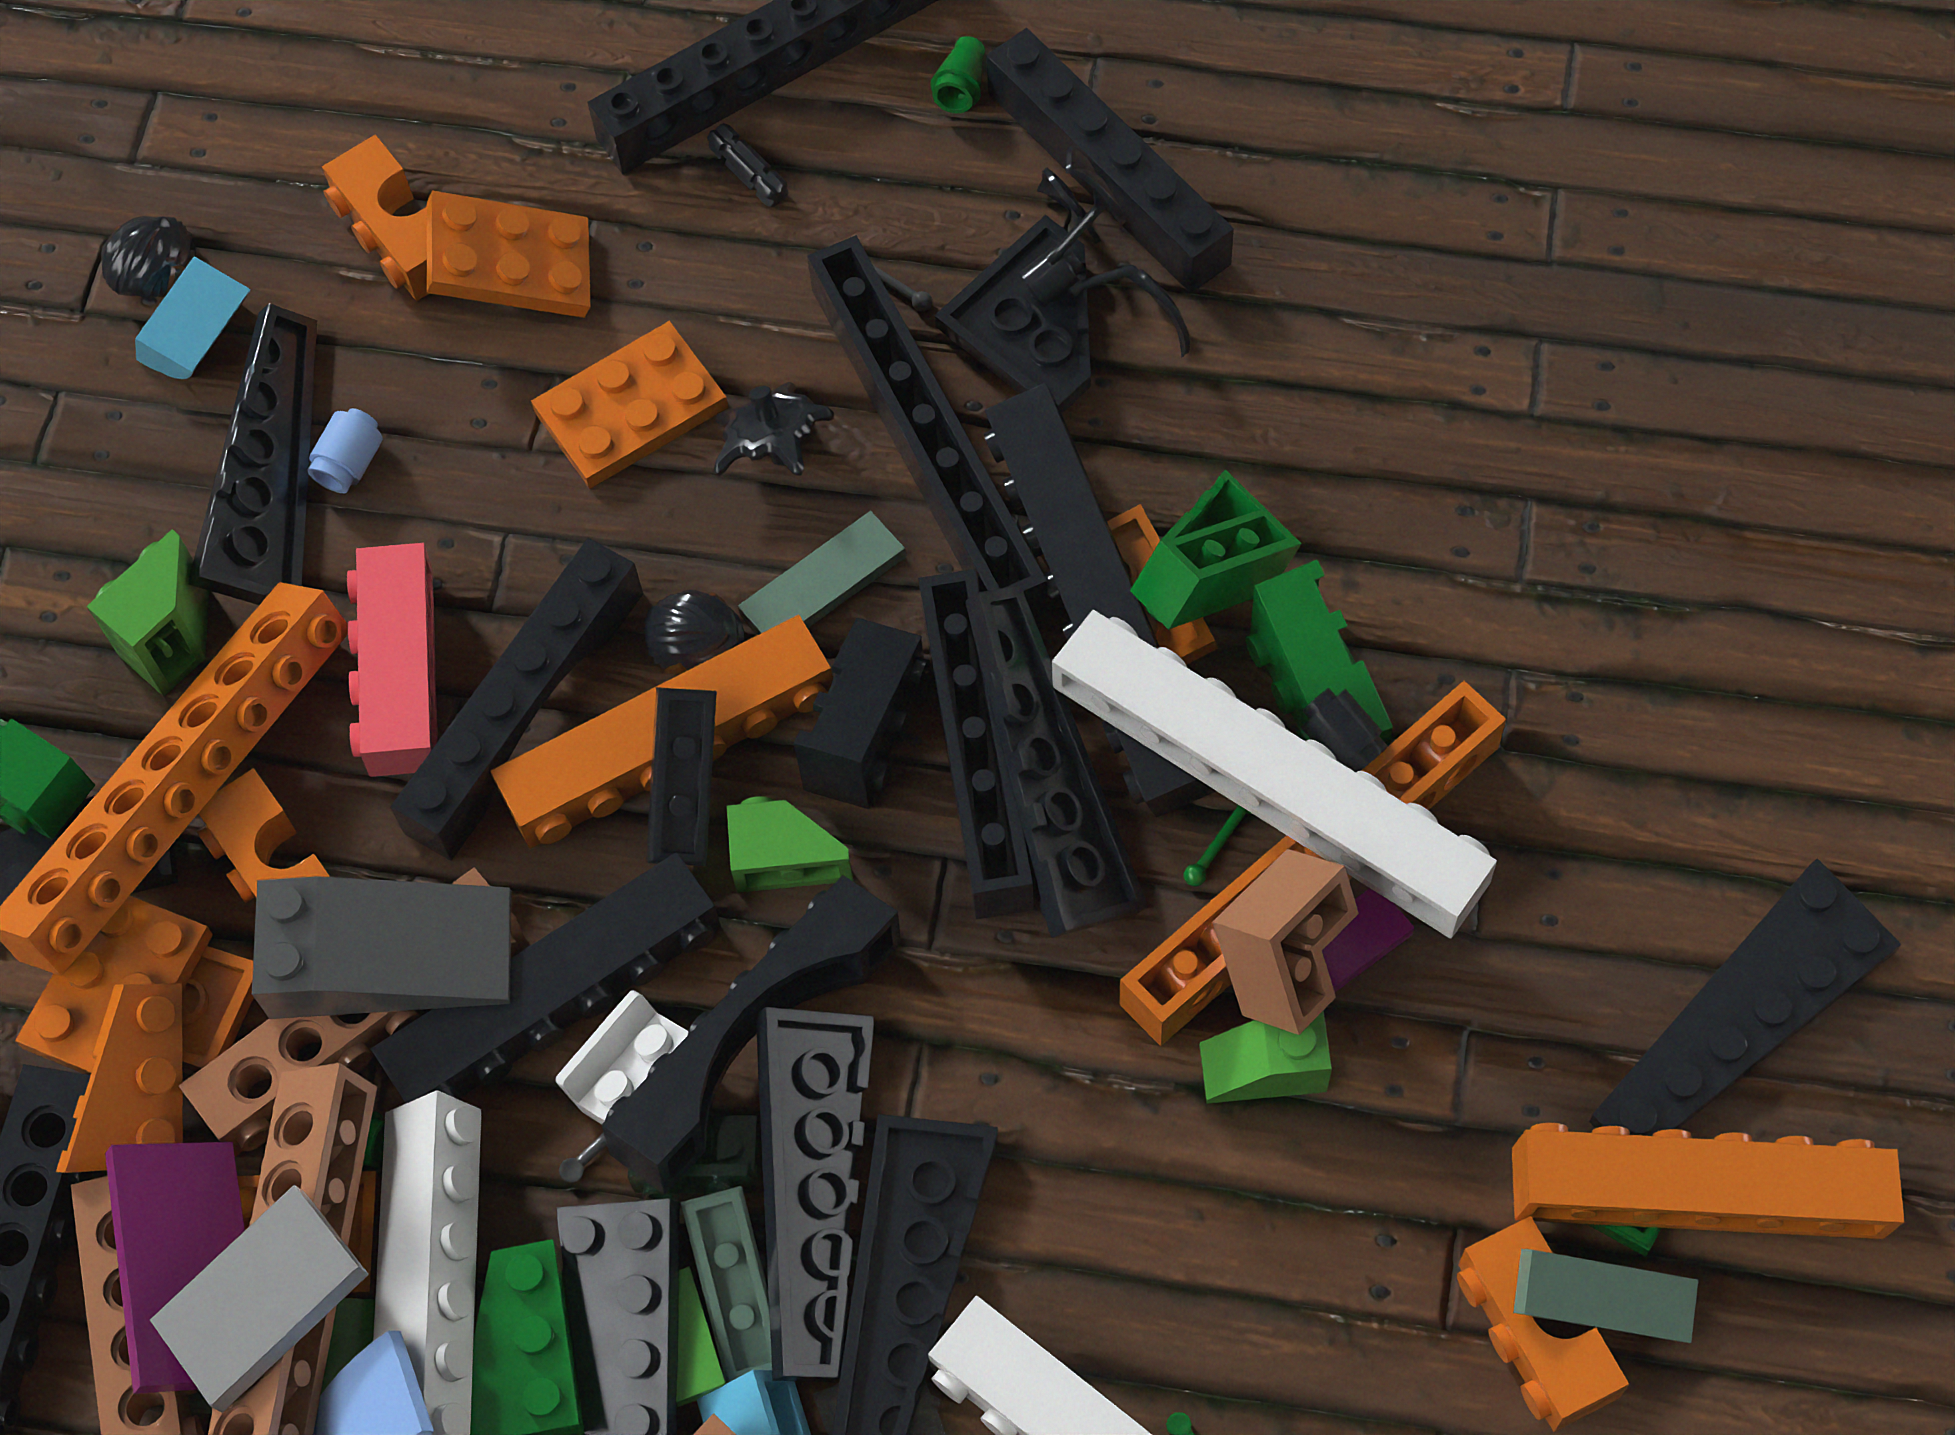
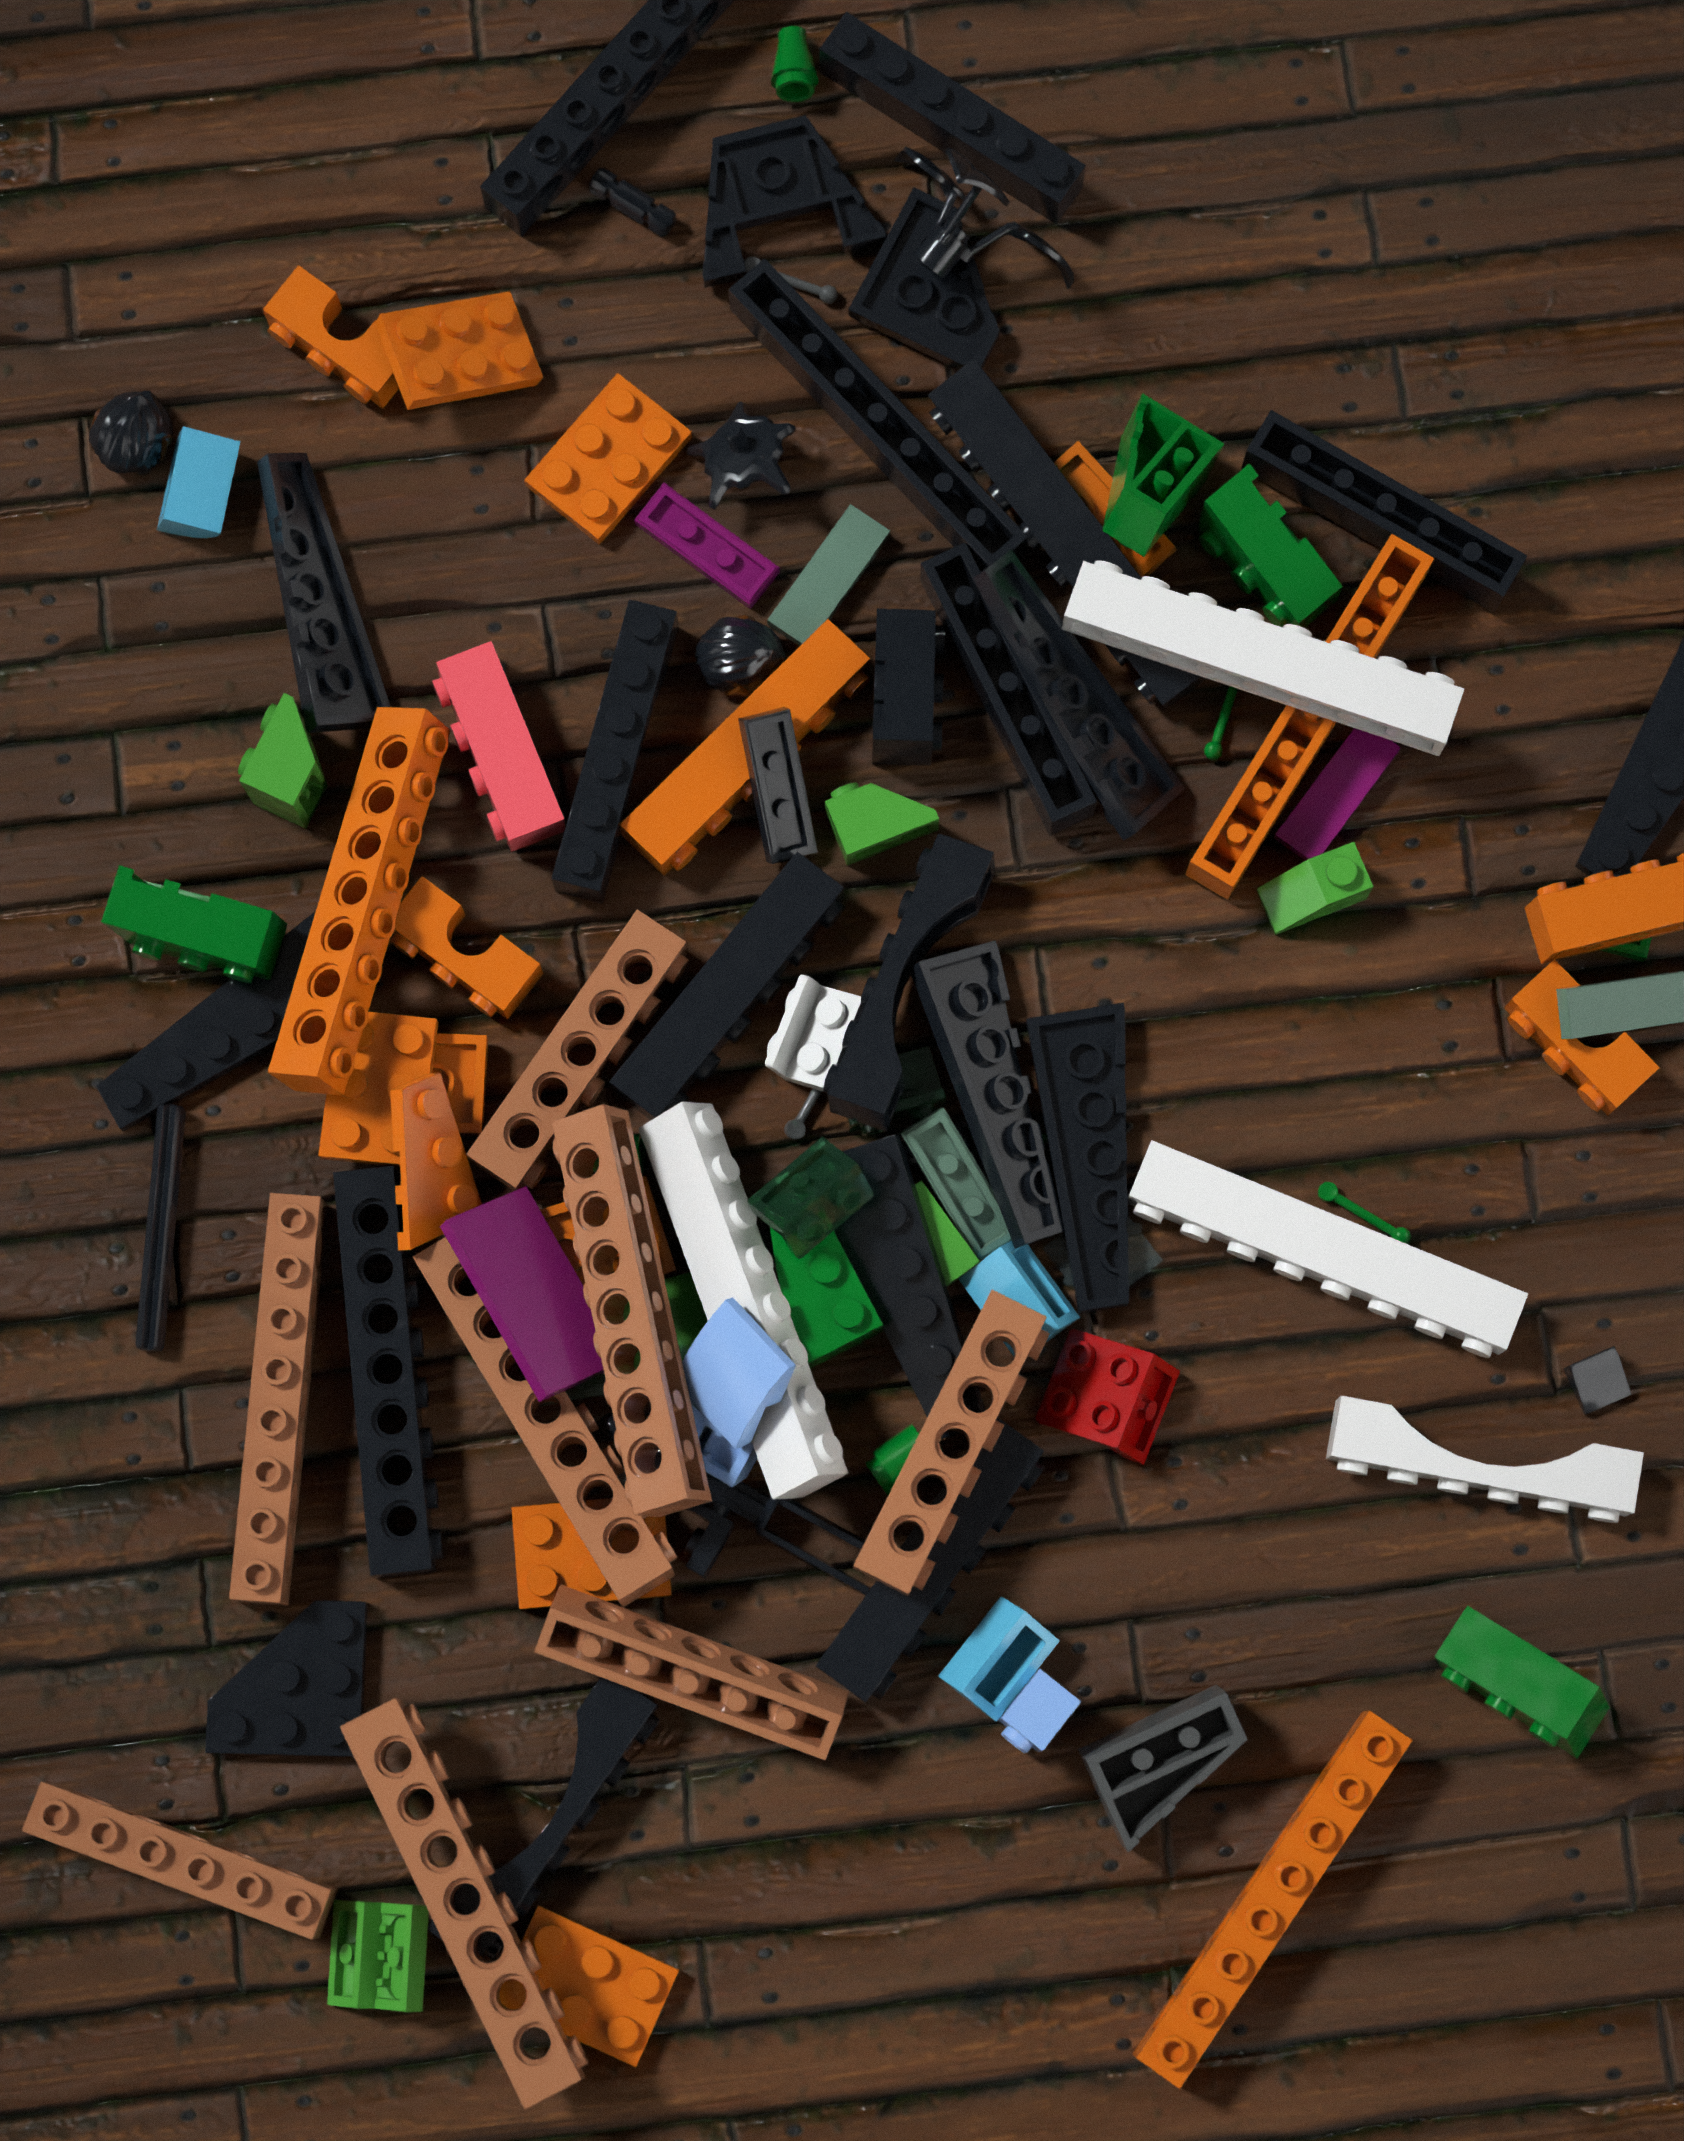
camera: 20 degrees left, 15 degrees up
light grey tile [150,1185,369,1413] -> none
dark grey slope [252,876,512,1019] -> none
light blue brick [308,408,383,493] -> none
nougat brick [1212,849,1359,1035] -> none
black brick [1301,687,1388,772] -> none
none -> magenta tile [634,483,780,609]
none -> black wing [702,115,886,288]
none -> clear green bracket [747,1136,873,1259]
none -> black brick [1241,410,1527,613]

